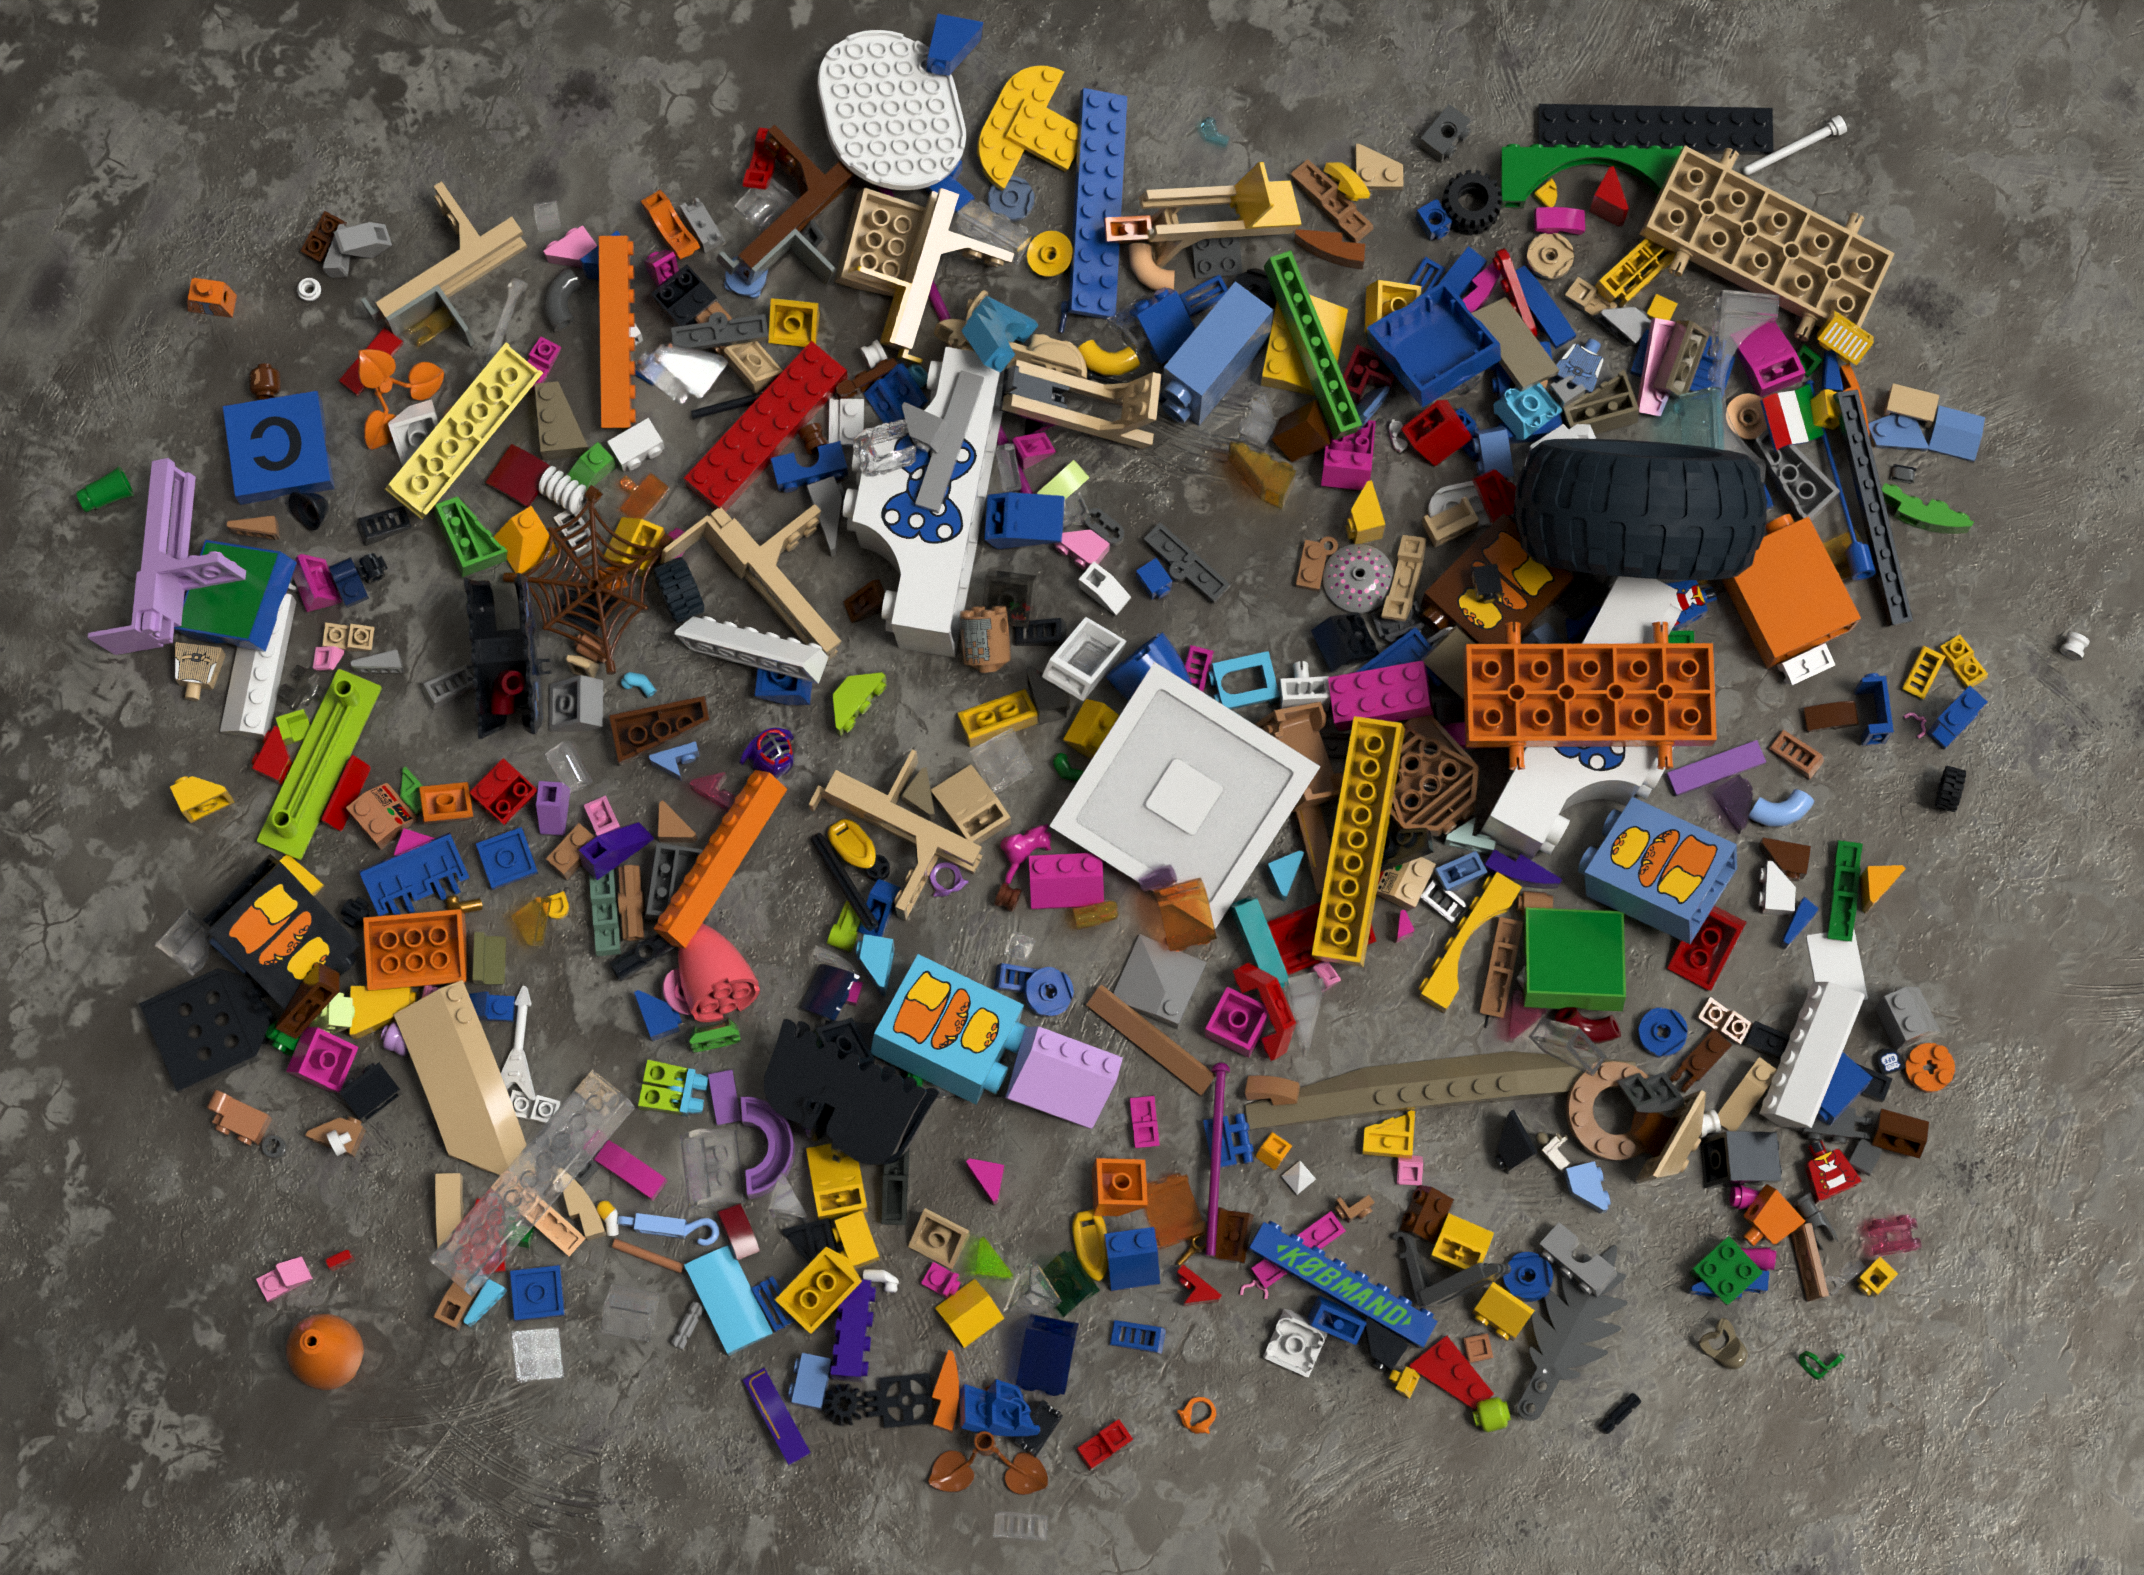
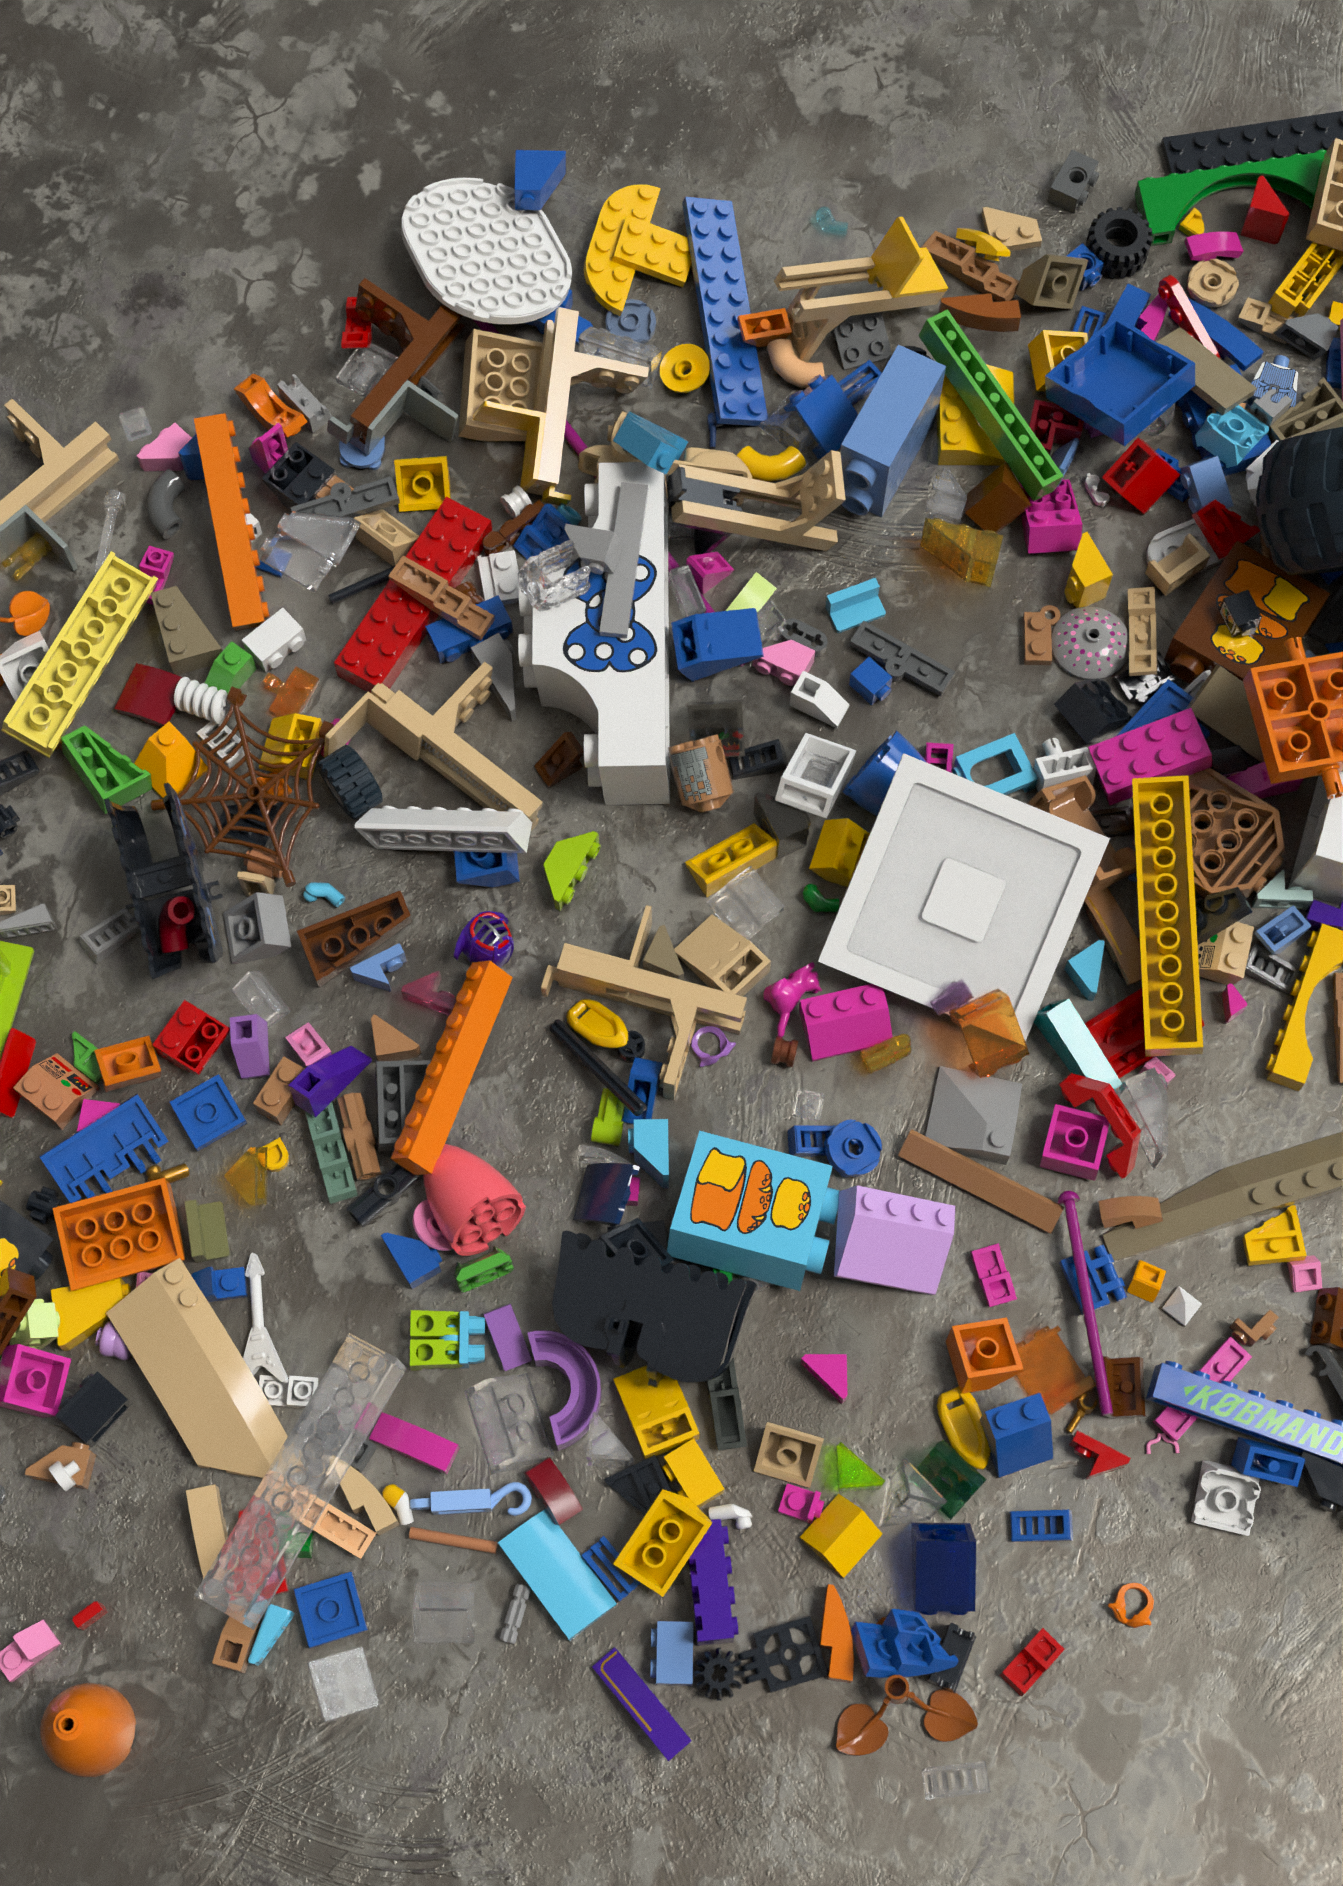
camera: 10 degrees left, 5 degrees down
none -> medium nougat slope [388,556,495,641]
none -> medium azure panel [825,578,886,633]
none -> dark tan slope [1016,254,1088,309]

